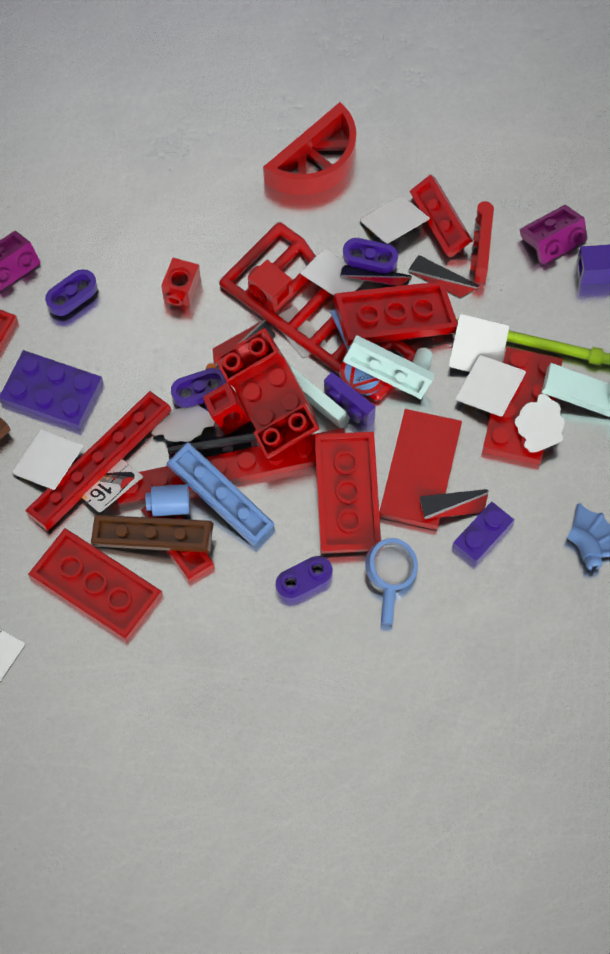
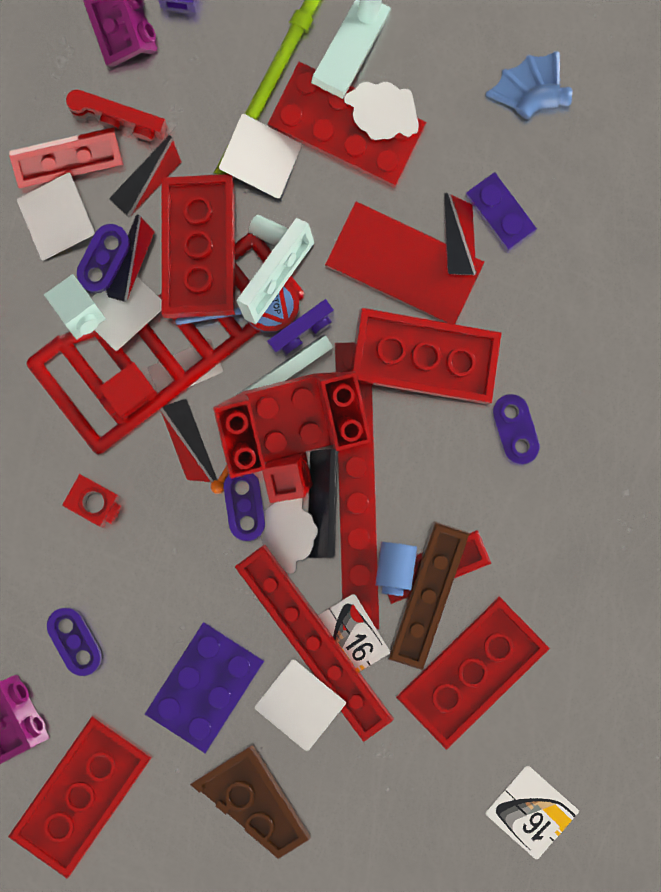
camera: 80 degrees left, 20 degrees up
medium blue tile [166,442,275,547] -> none
piece [365,538,418,625] -> none
white sticker [456,355,526,416] -> none
none -> light aqua brick [44,274,106,339]

